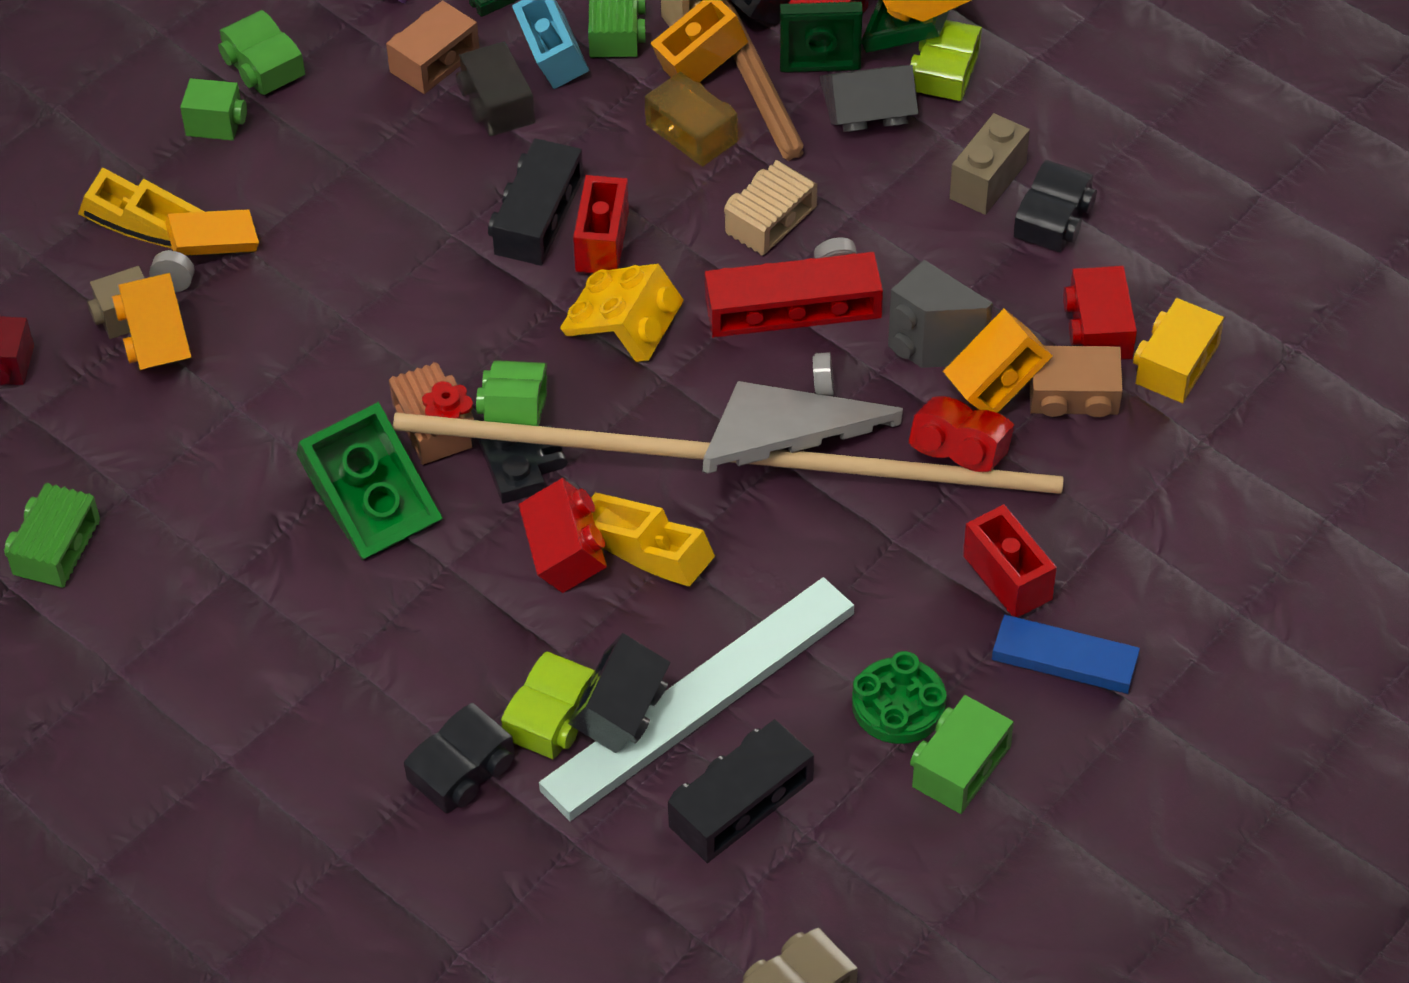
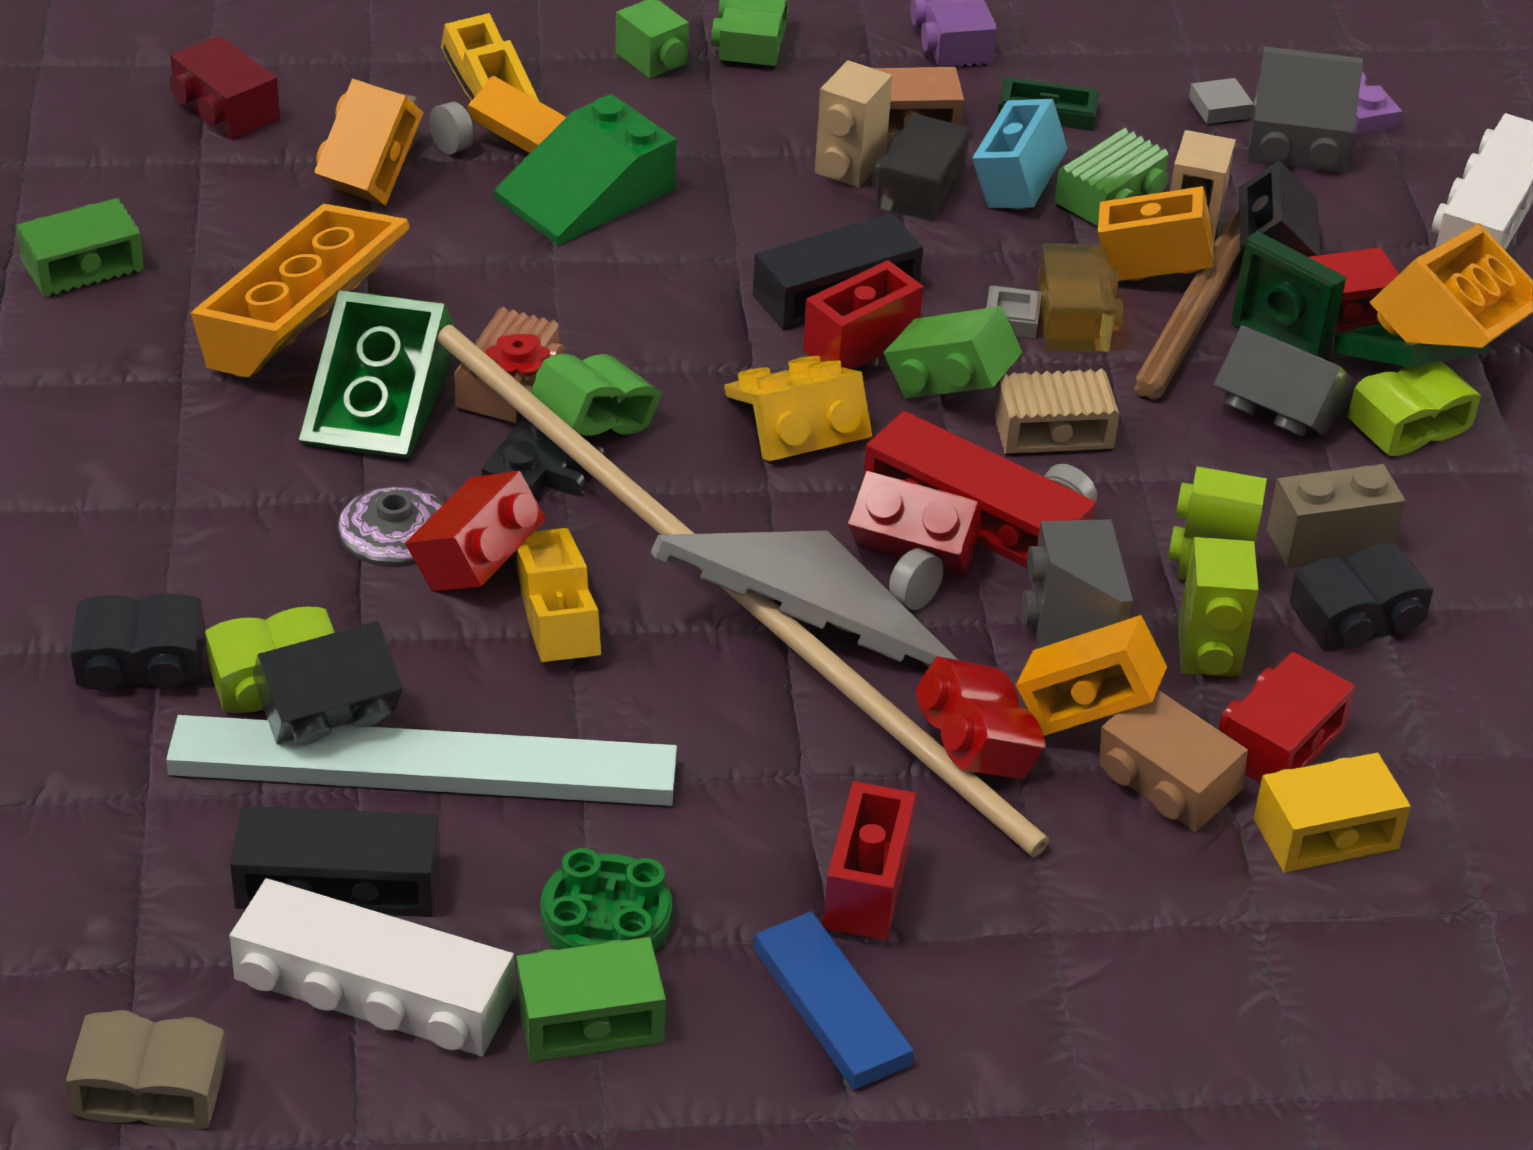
camera: 40 degrees right, 10 degrees down
none -> light orange slope [190,203,410,378]
none -> white brick [229,878,515,1057]
none -> dish [337,485,444,567]
none -> green slope [494,94,677,245]
none -> tan brick [815,60,893,188]
none -> brick [848,471,983,576]
none -> bright green brick [884,306,1023,399]
none -> light grey tile [986,286,1042,339]
none -> lime brick [1168,466,1267,581]
none -> lime brick [1178,537,1259,678]

